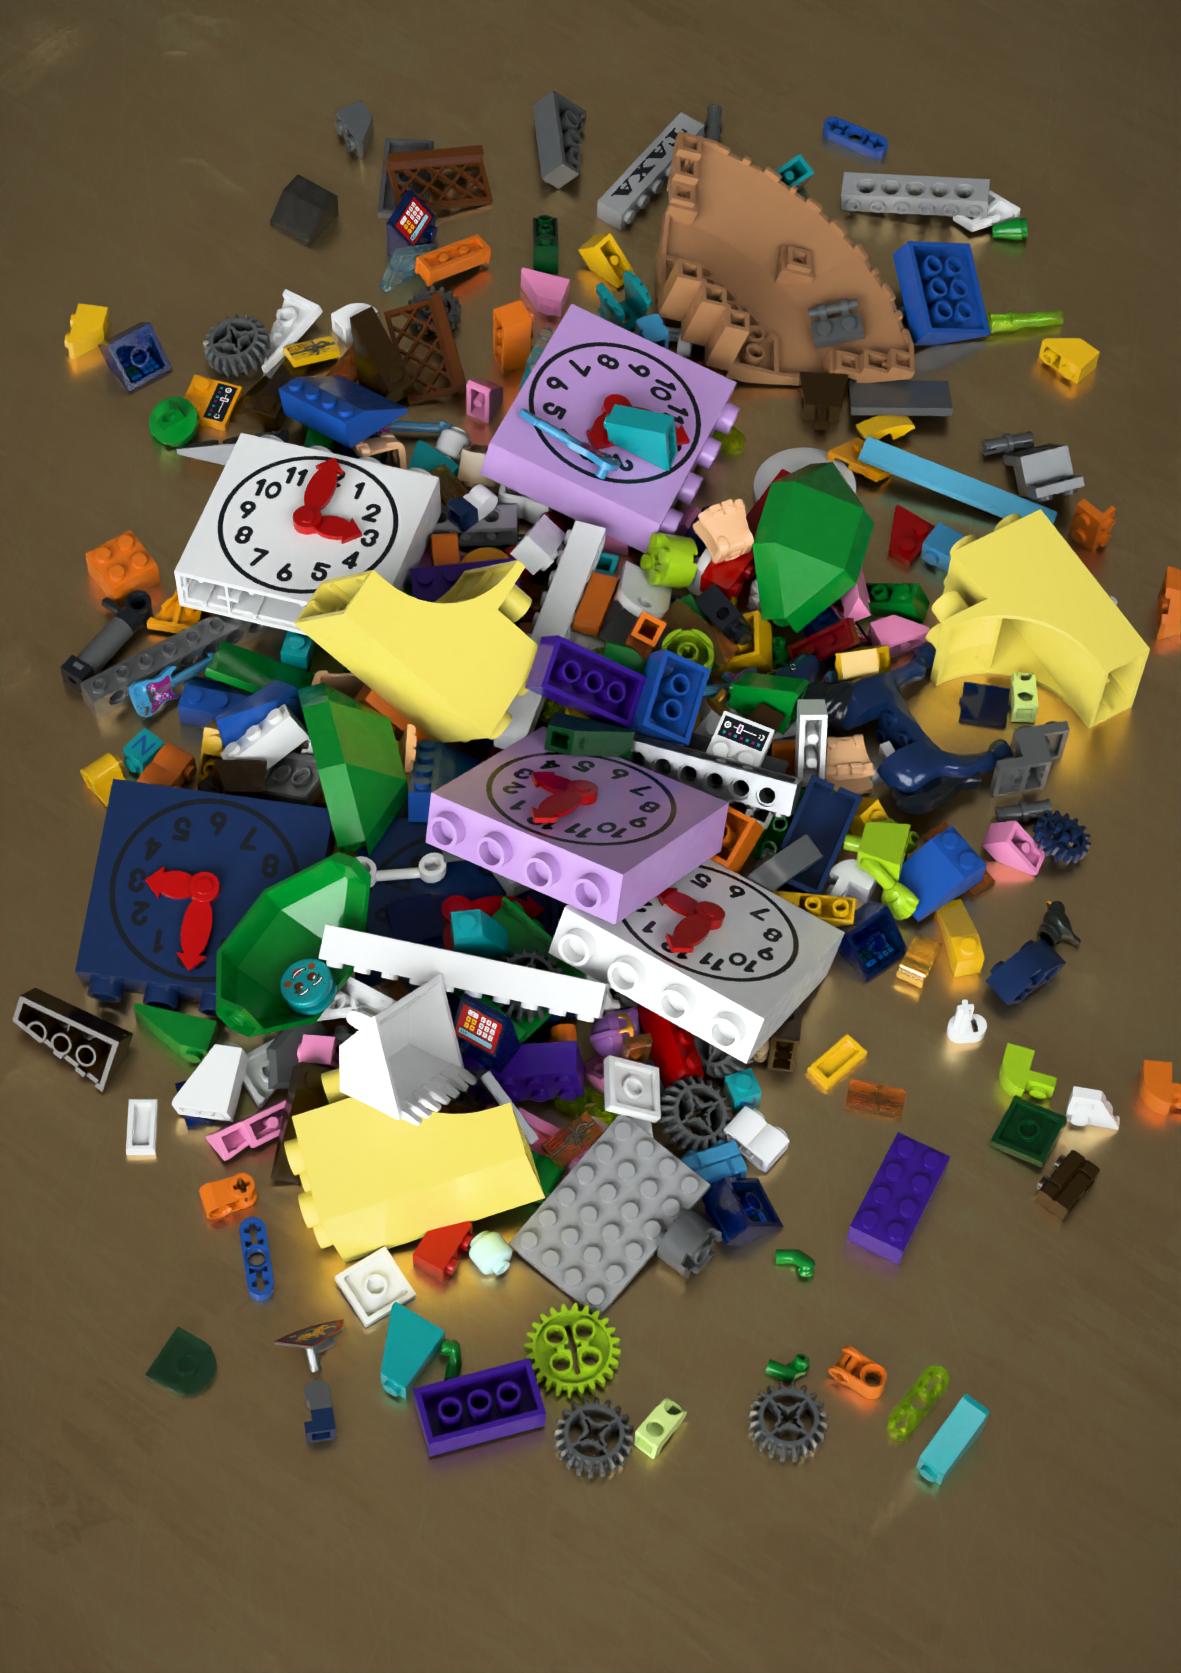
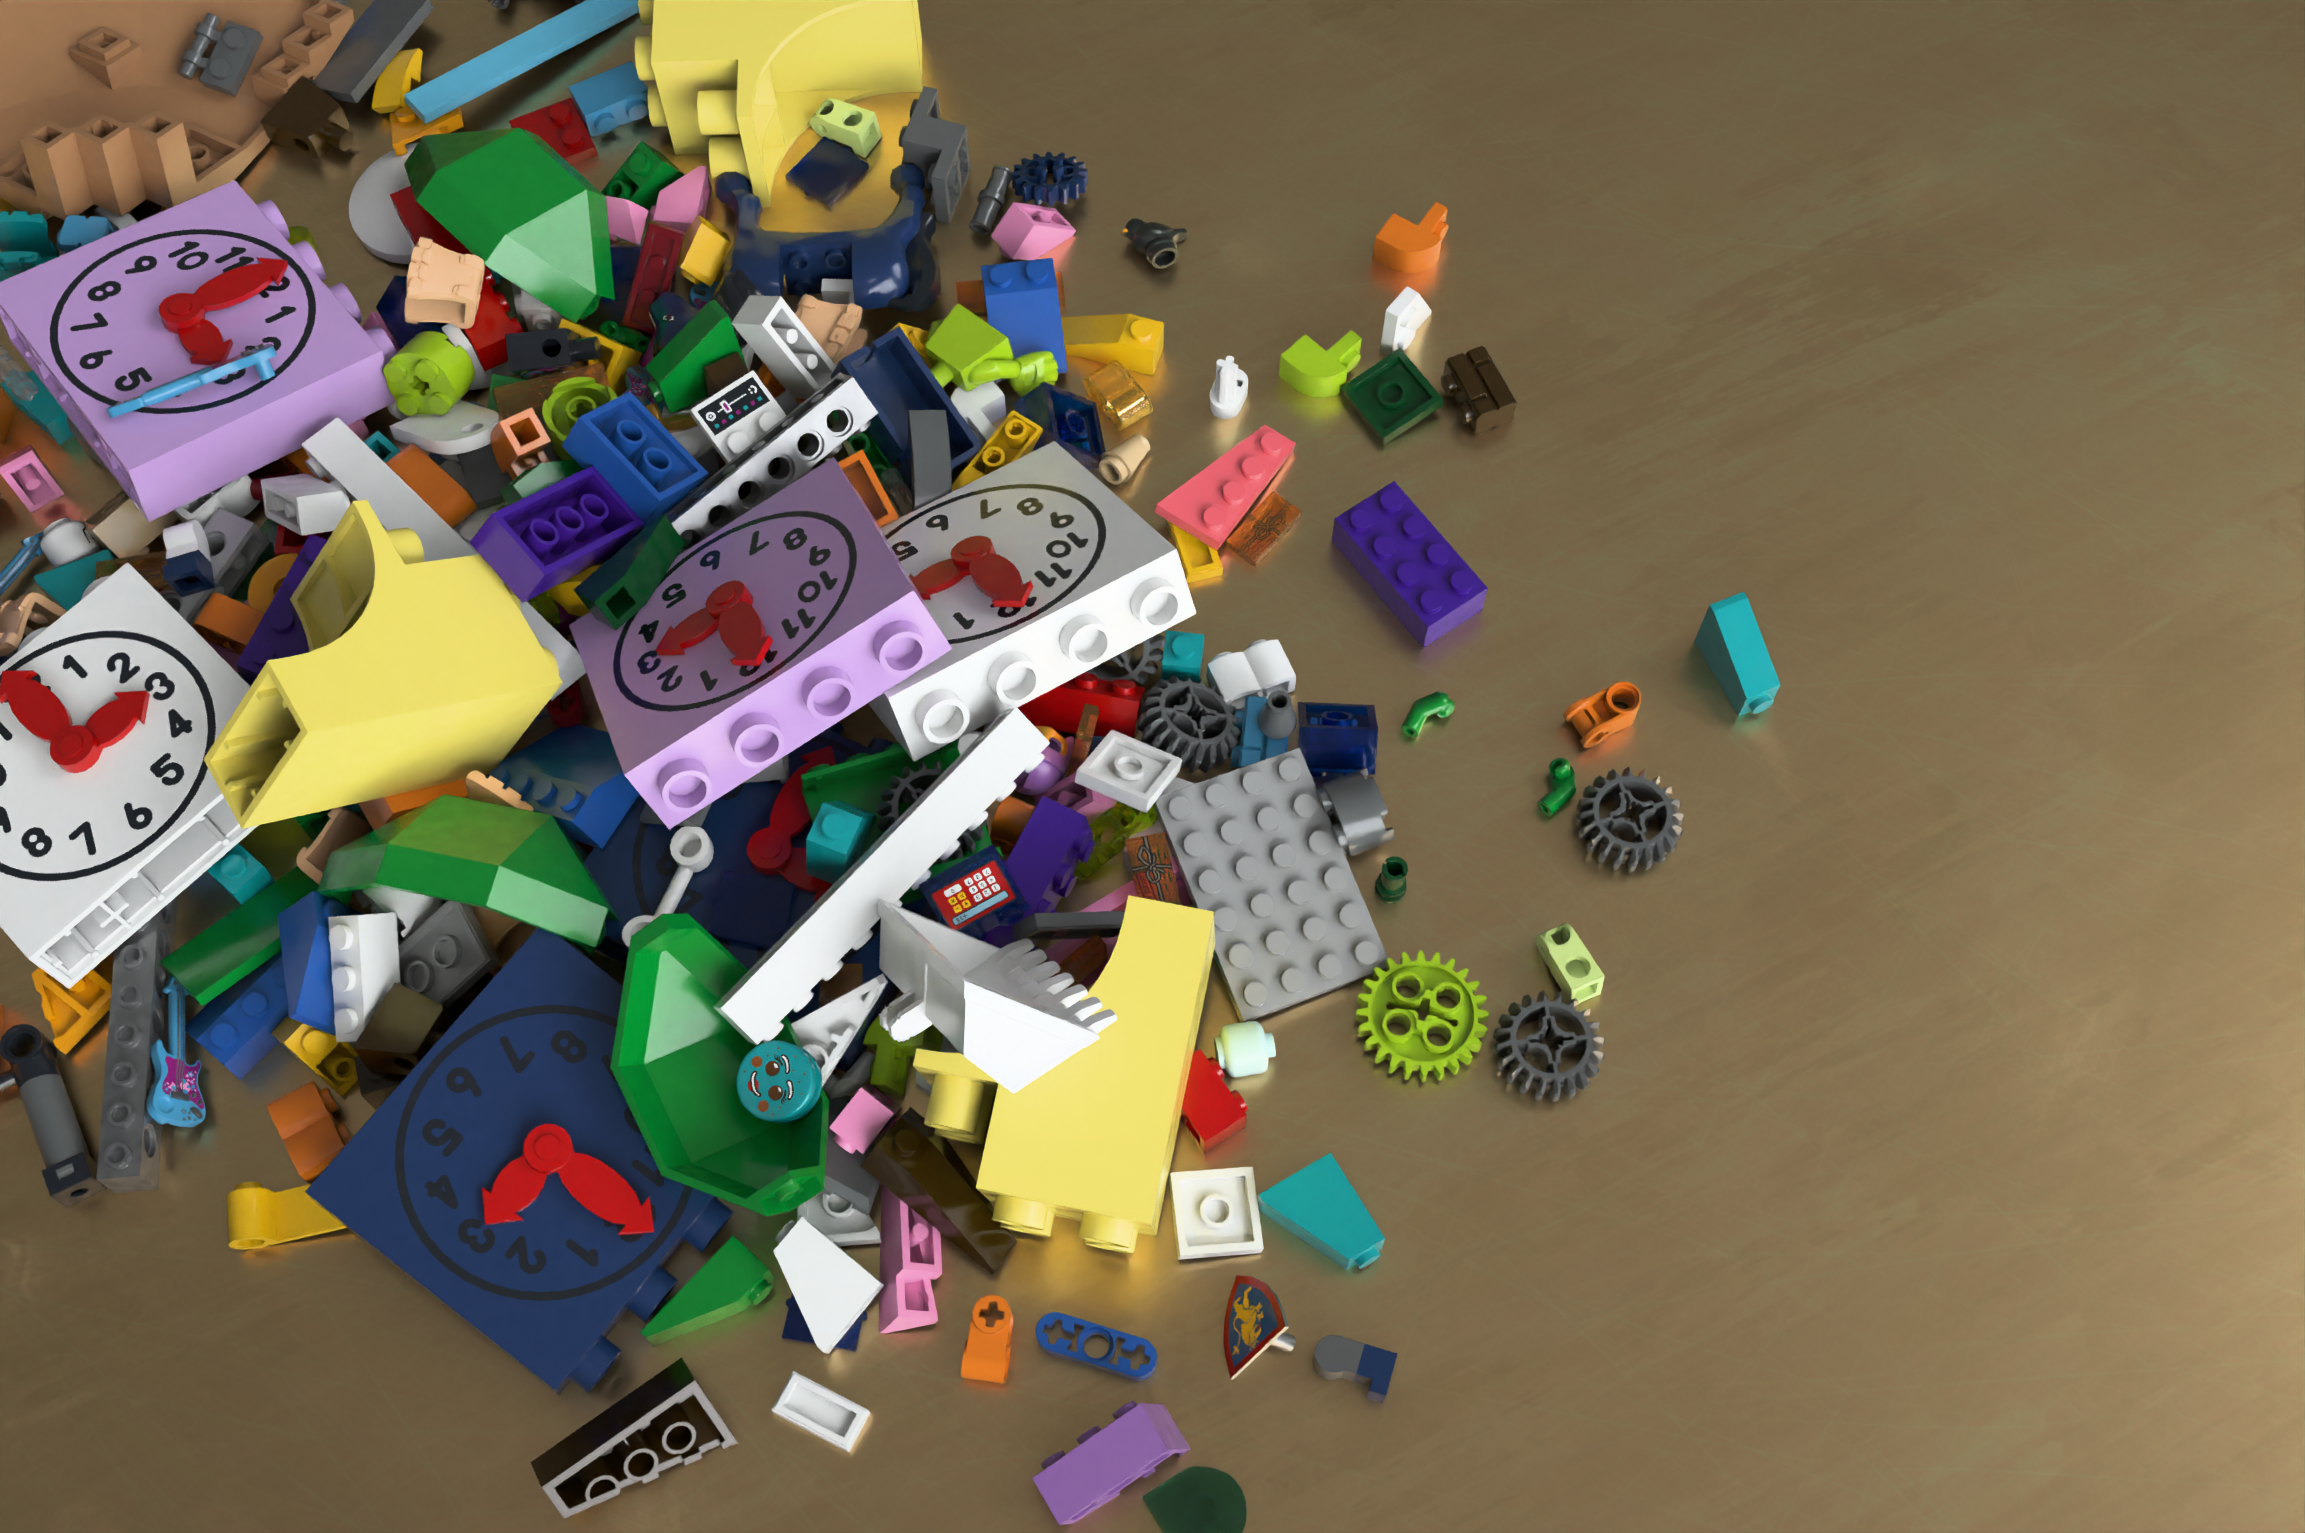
camera: 60 degrees left, 5 degrees up
teal brick [123,728,165,774] -> none
dark purple brick [413,1358,546,1457] -> none
green arm [439,1339,462,1380] -> none
teal slope [604,404,678,471] -> none
clear neon green beam [887,1365,949,1440] -> none
dark blue brick [986,939,1066,1005] -> none
none -> medium lavender wedge [1032,1401,1191,1525]
none -> tan cone [1099,434,1150,485]
none -> coral wing [1155,425,1296,550]
none -> dark grey cone [1258,690,1297,739]
none -> dark green pin [1374,856,1408,904]

